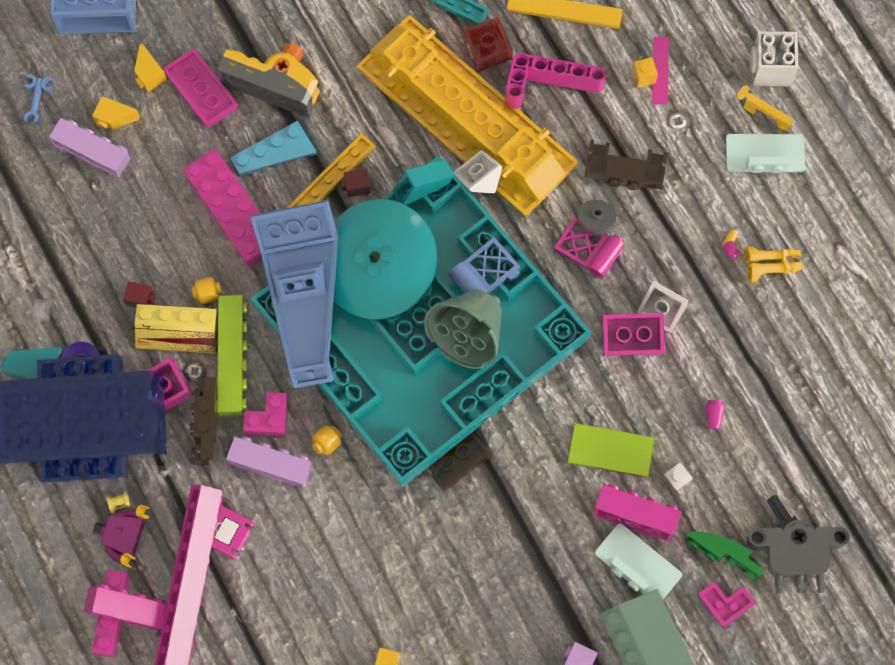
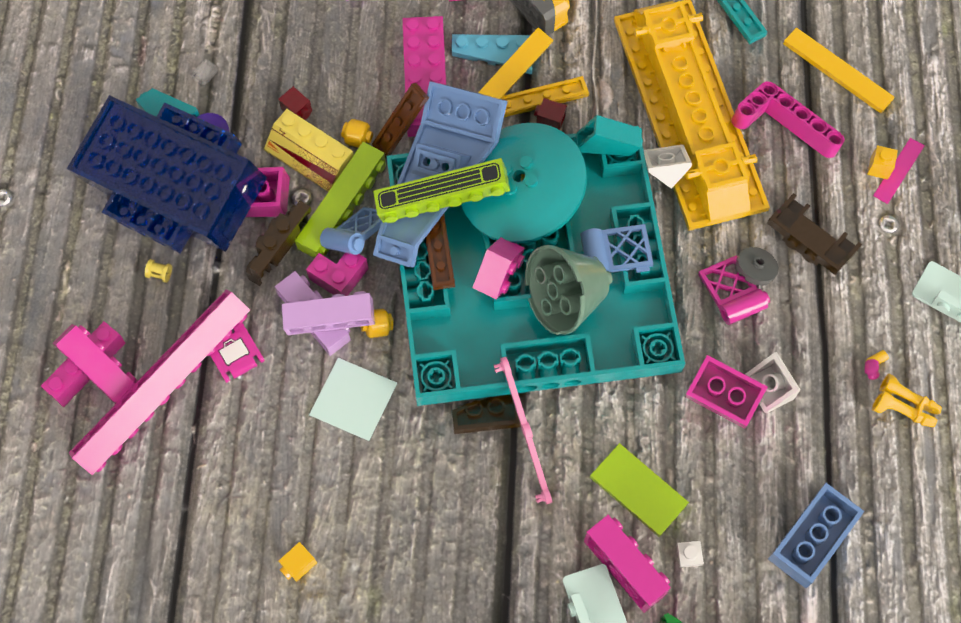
camera: 30 degrees right, 5 degrees down
magenta torso [93,505,150,568] -> none
clear red brick [463,17,513,72] -> none
dark pink cone [705,400,726,429] -> none
none -> lavender brick [282,291,375,335]
none -> light aqua piece [309,358,397,441]
none -> medium blue piece [320,207,382,255]
none -> reddish brown tile [372,83,429,159]
none -> lime brick [373,158,510,223]
none -> reddish brown tile [425,214,455,290]
none -> brick [472,237,525,299]
none -> yellow tile [478,27,553,99]
none -> bright pink piece [493,357,552,505]
none -> medium blue brick [768,483,865,588]

